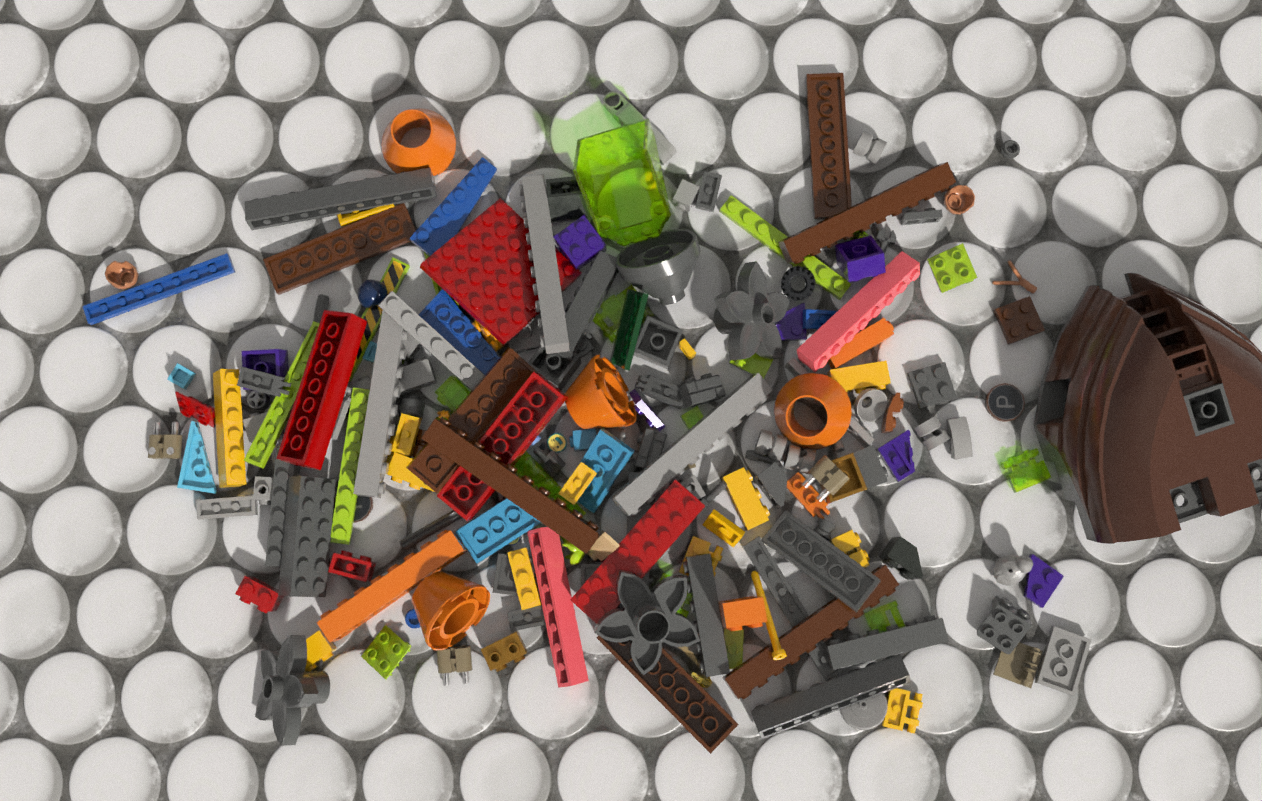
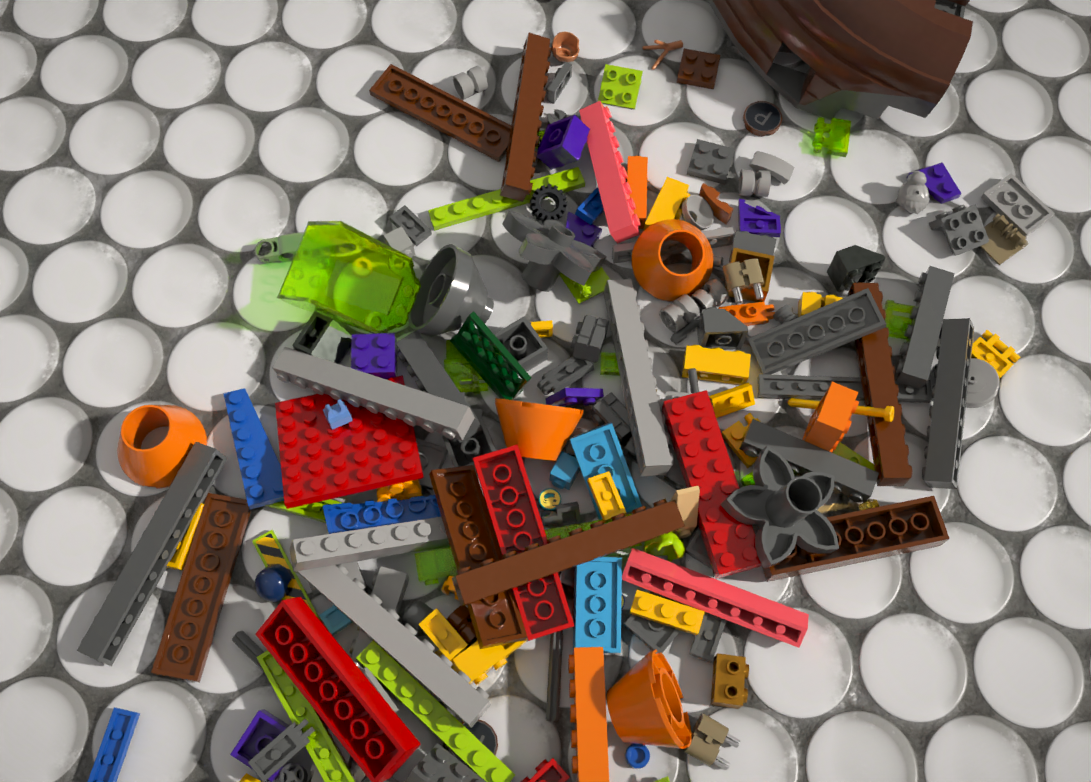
camera: 55 degrees left, 15 degrees down
none -> medium blue tile [323,399,353,430]

